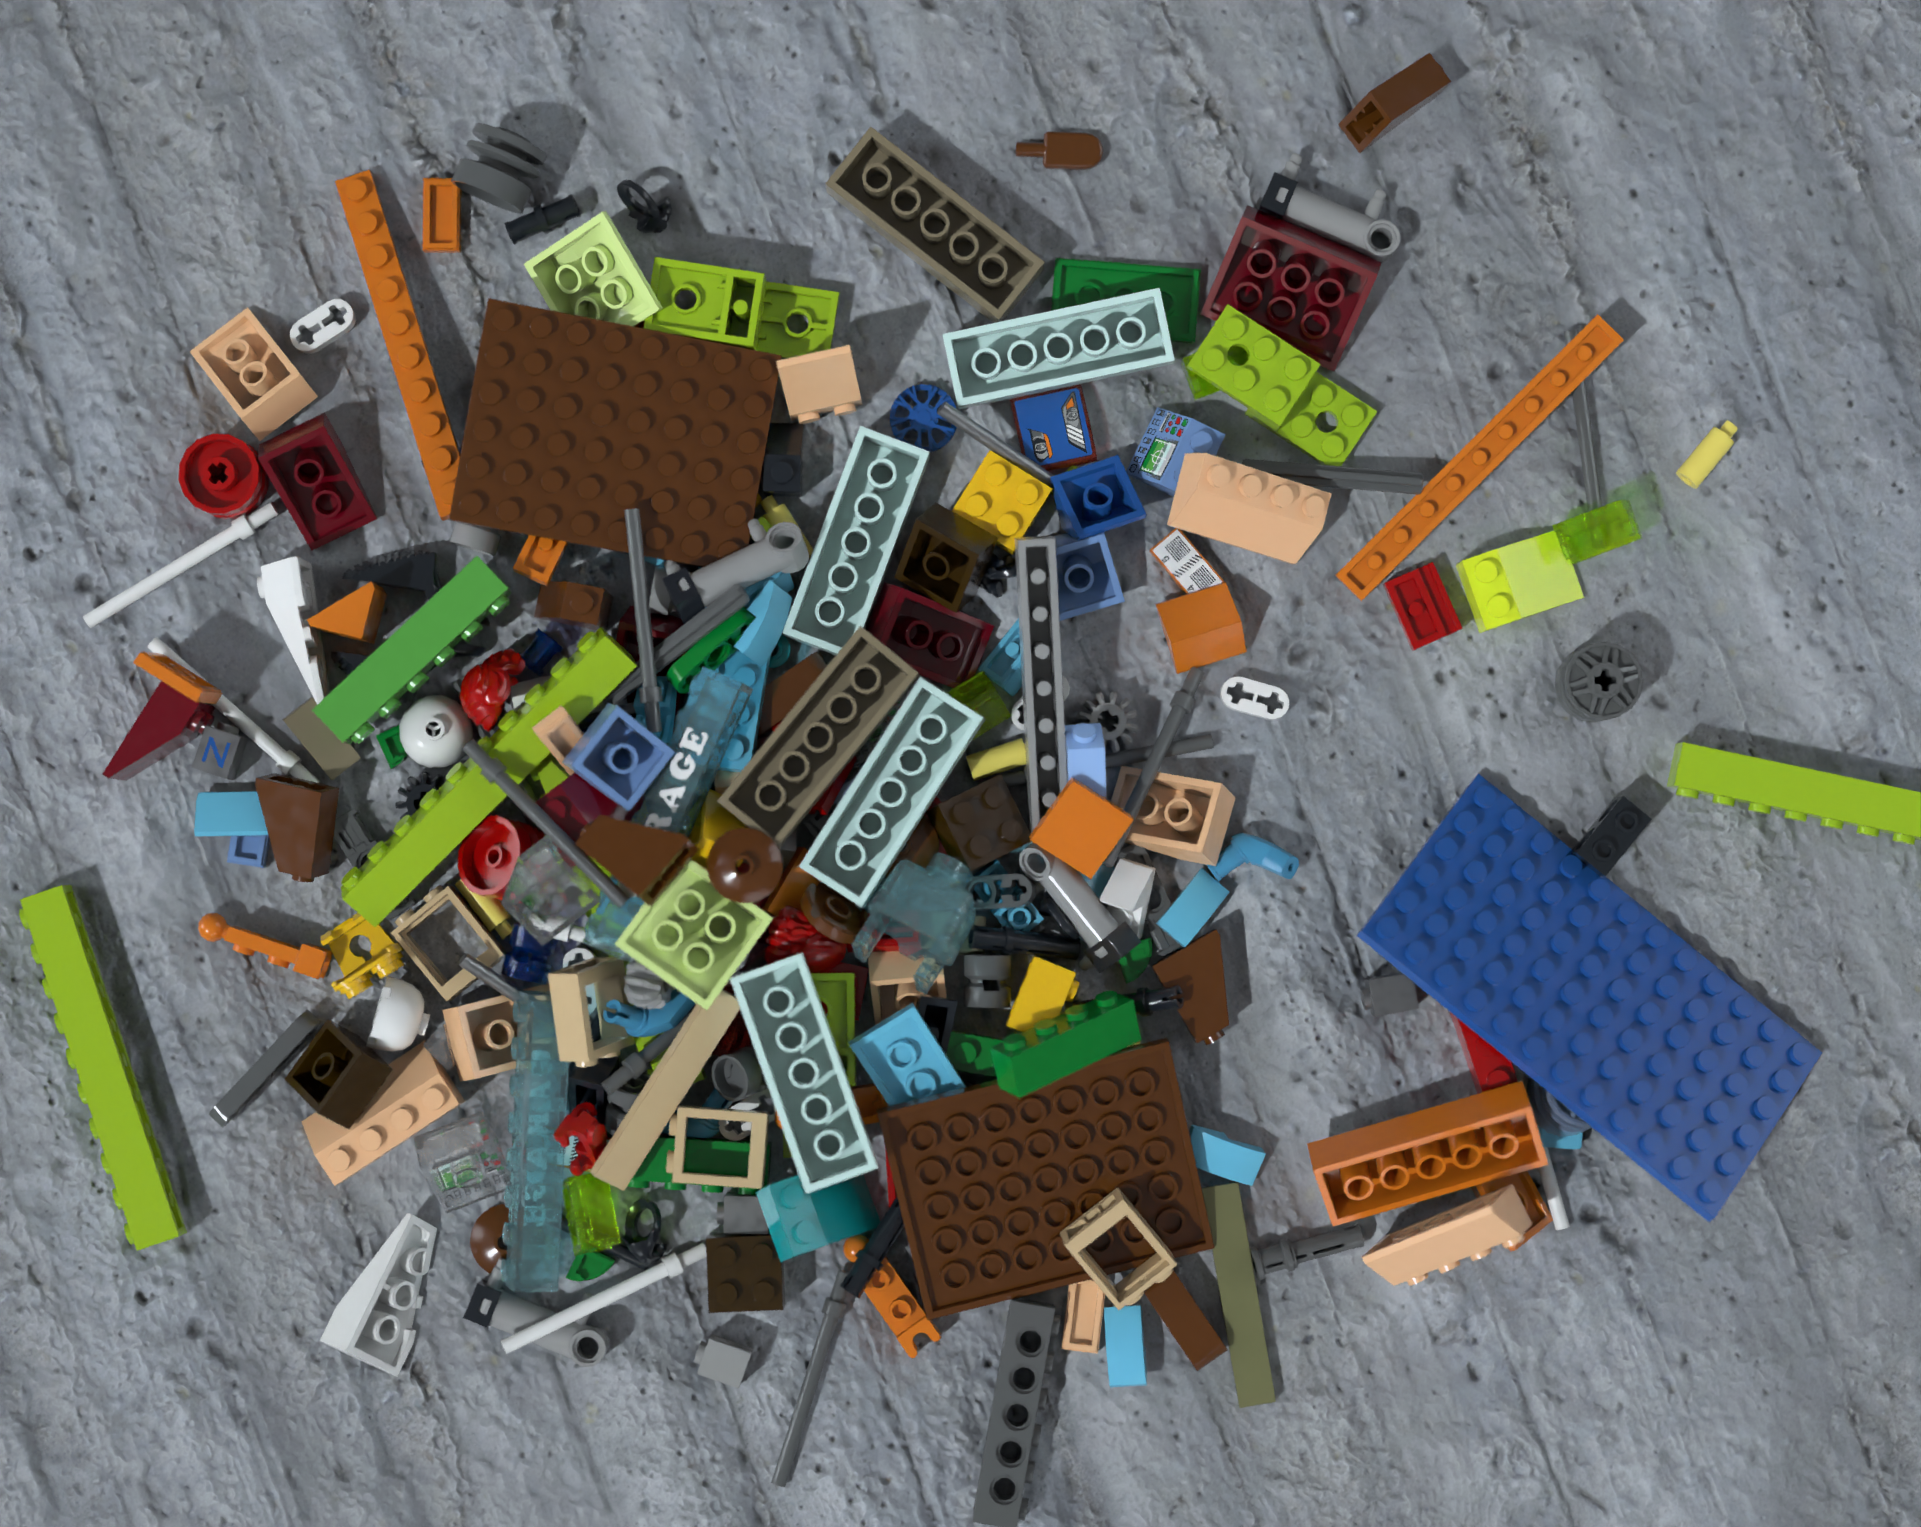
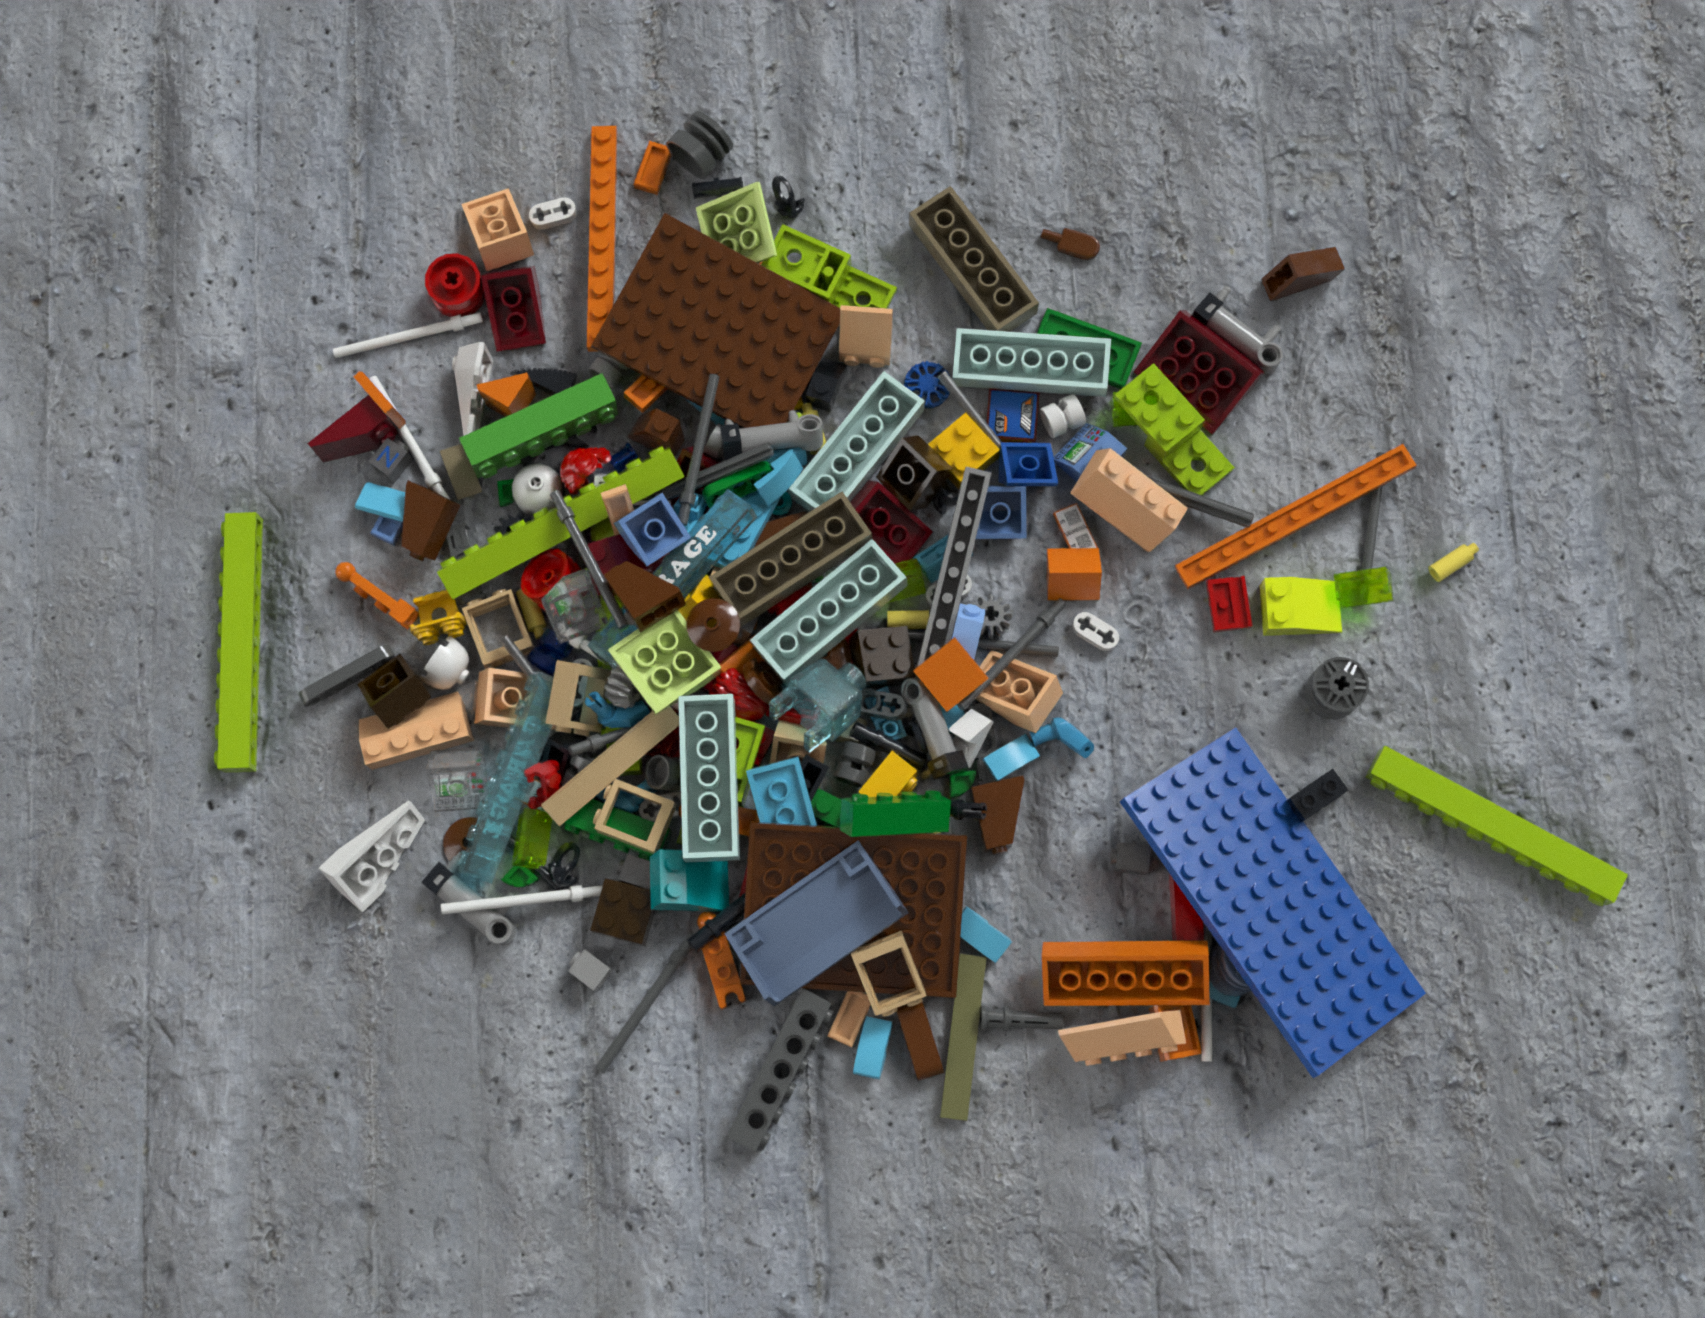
camera: 20 degrees right, 10 degrees down
none -> sand blue slope [725,841,908,1006]
none -> white wheel [1039,394,1086,439]

